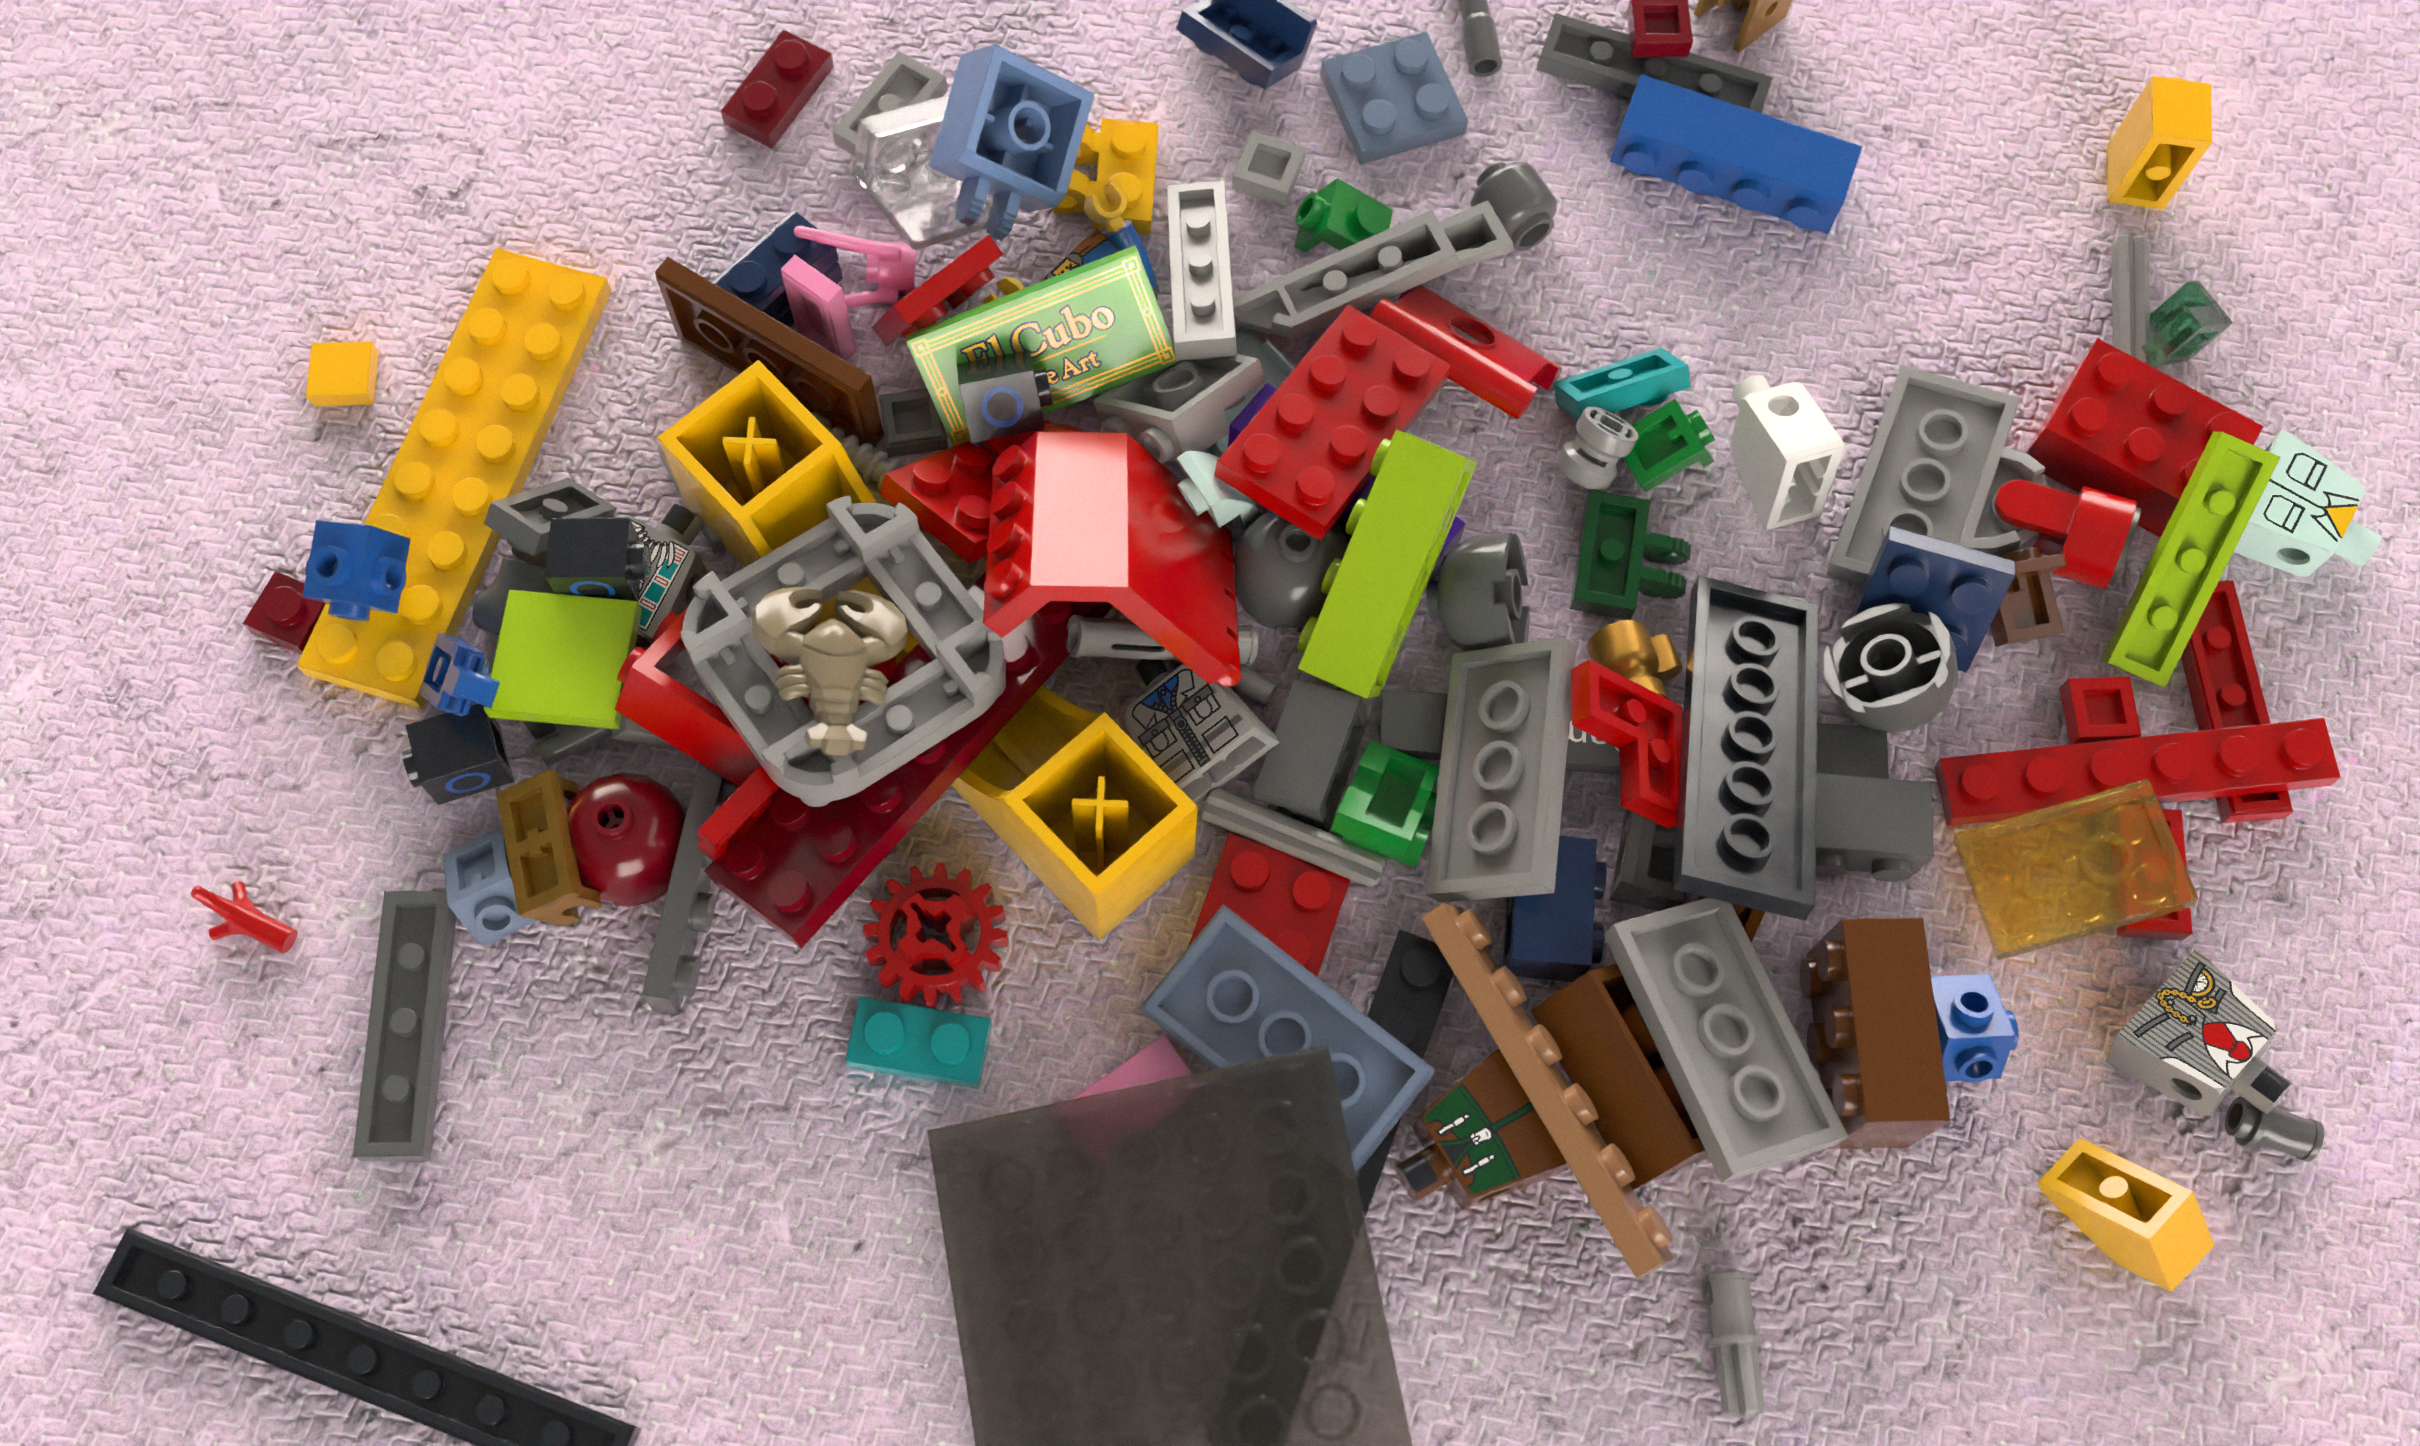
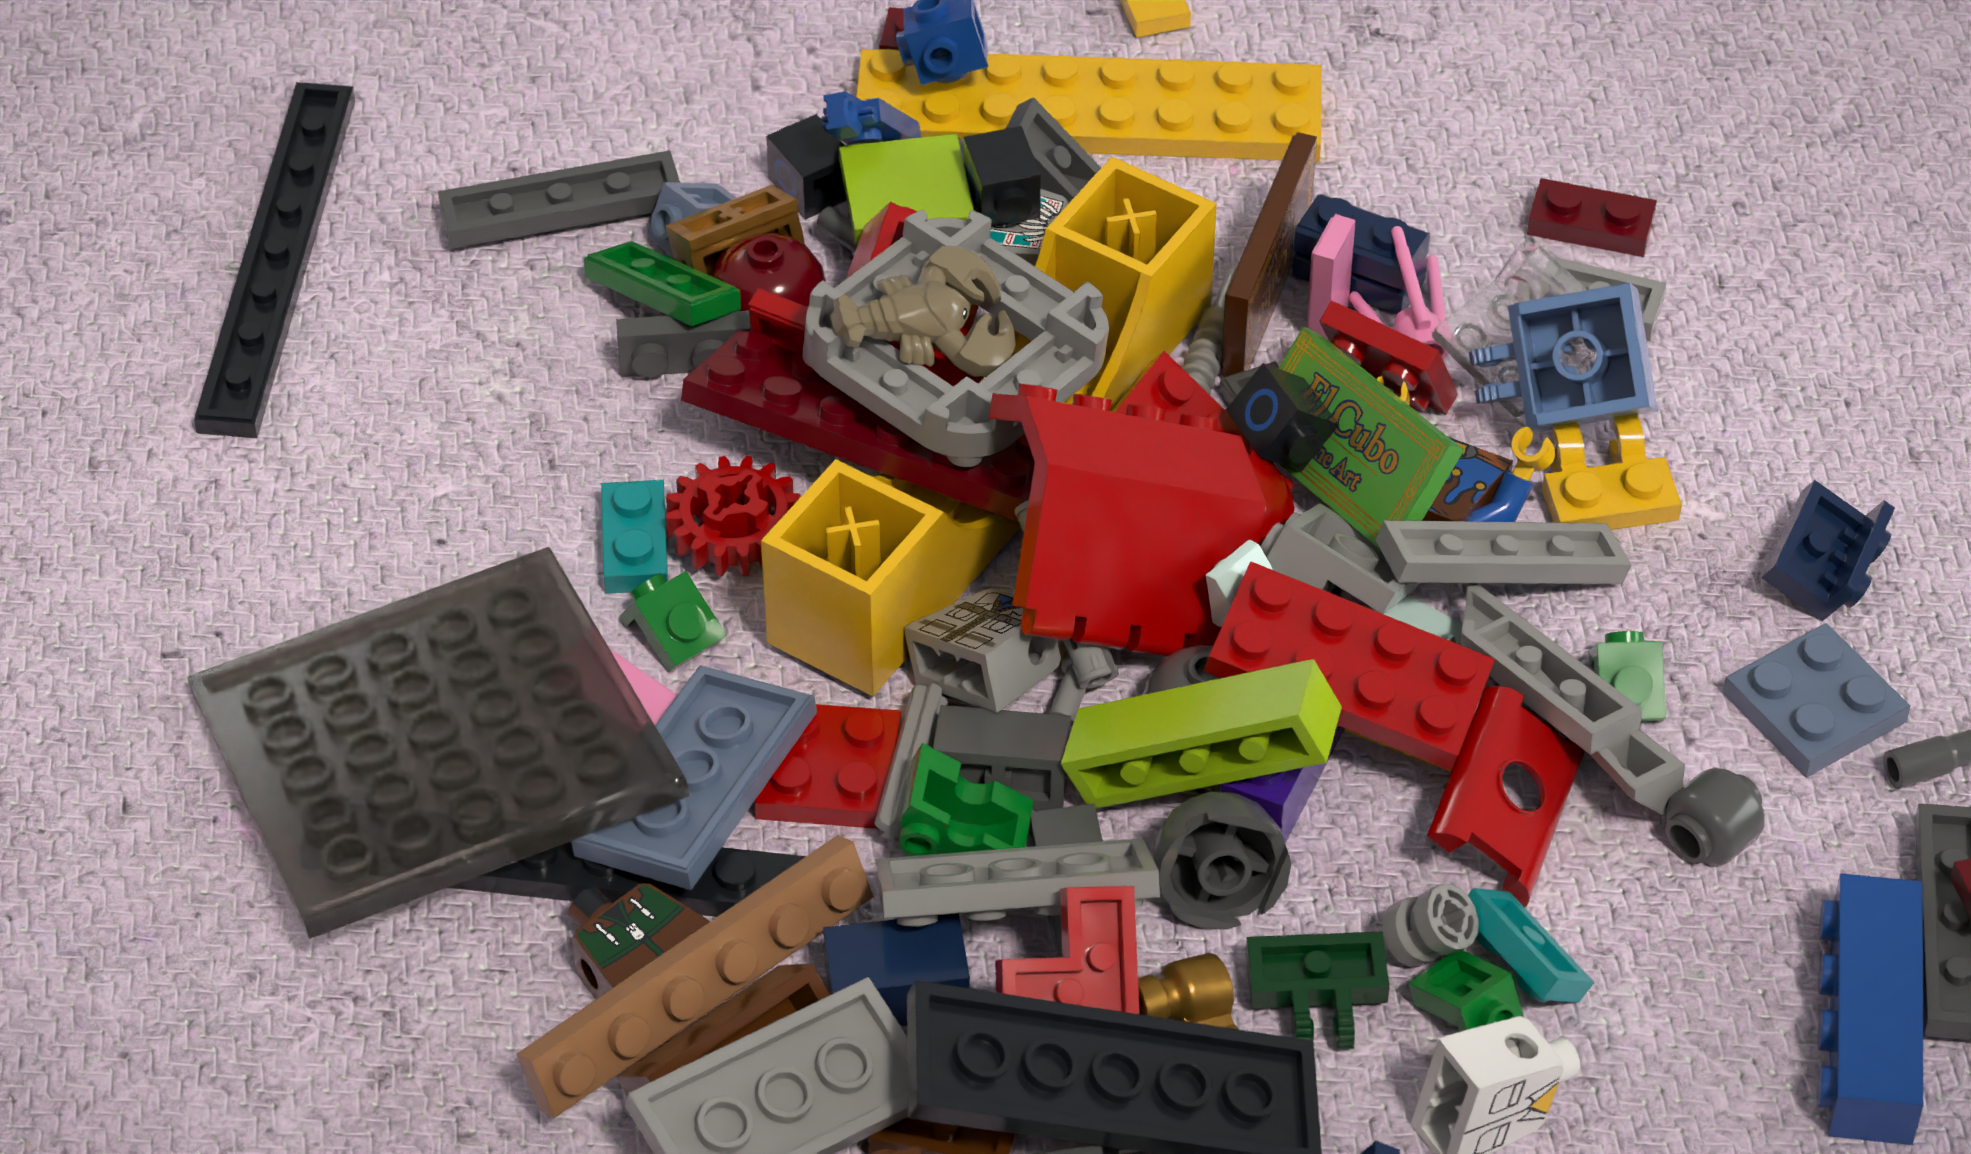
camera: 80 degrees right, 20 degrees down
red bar [190,881,298,954] -> none
light grey plate [1232,130,1306,207] -> none
none -> green tile [584,241,741,326]
none -> green bracket [619,571,727,673]

